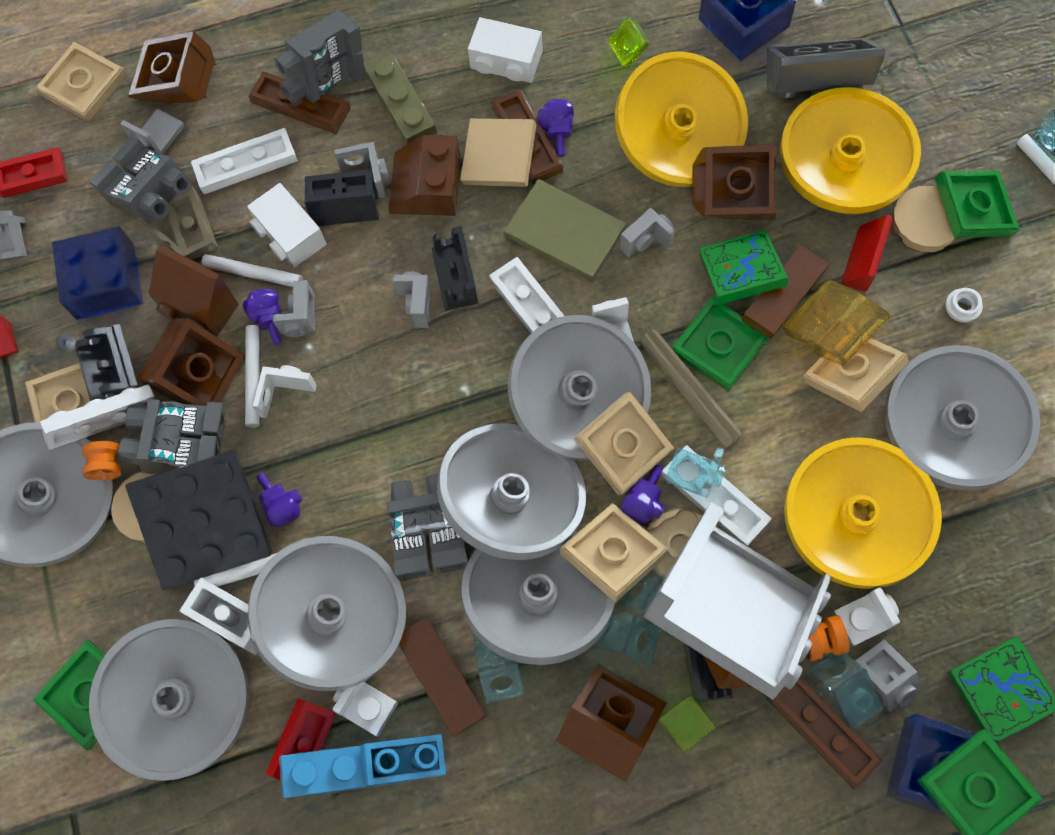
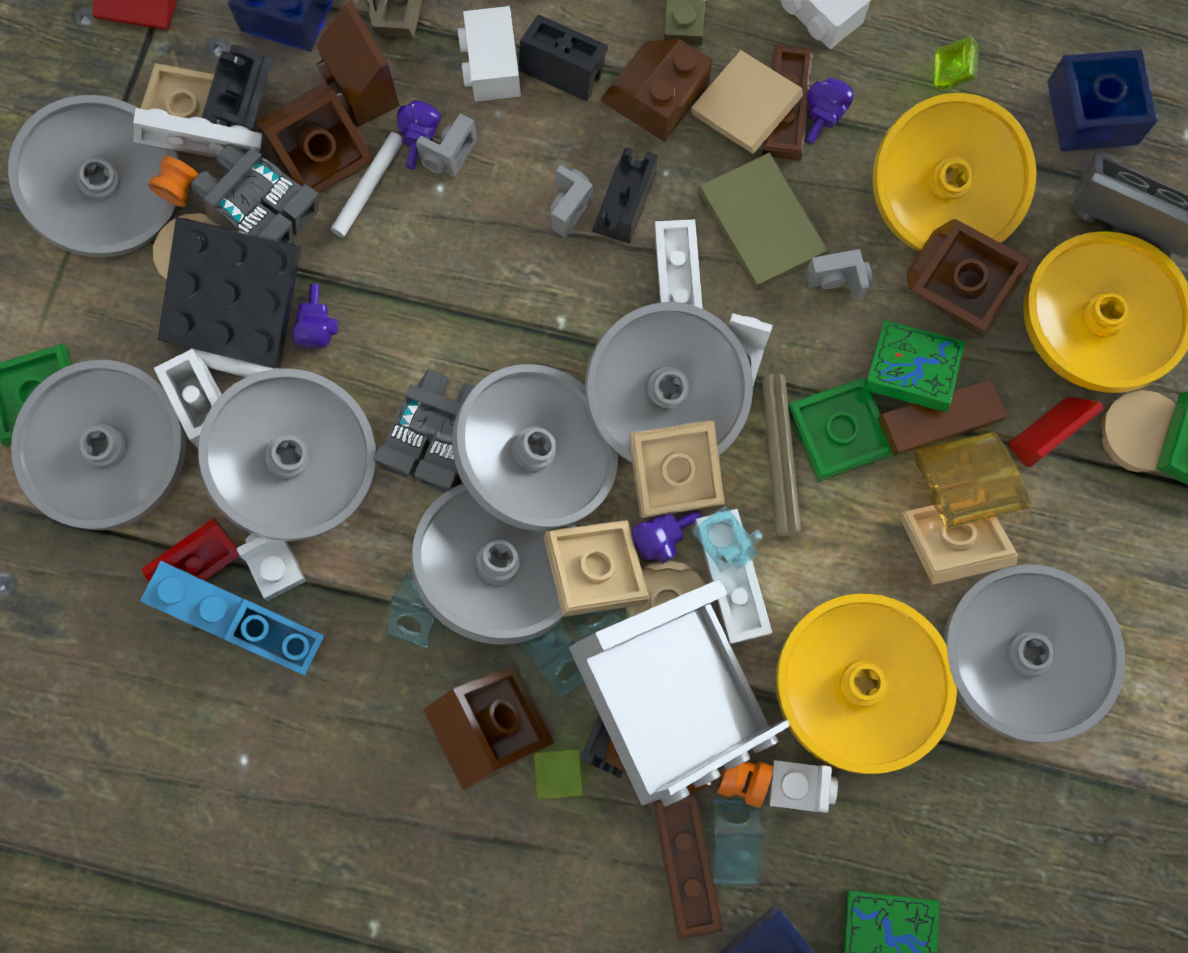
camera: 25 degrees right, 5 degrees up
white bar [202,254,303,287] -> none
white bracket [253,365,317,418] -> none
light grey bracket [334,142,389,198] -> none
reddish brown tile [399,616,487,737] -> none
light grey bracket [854,639,920,712] -> none
white plate [945,288,983,323] -> none

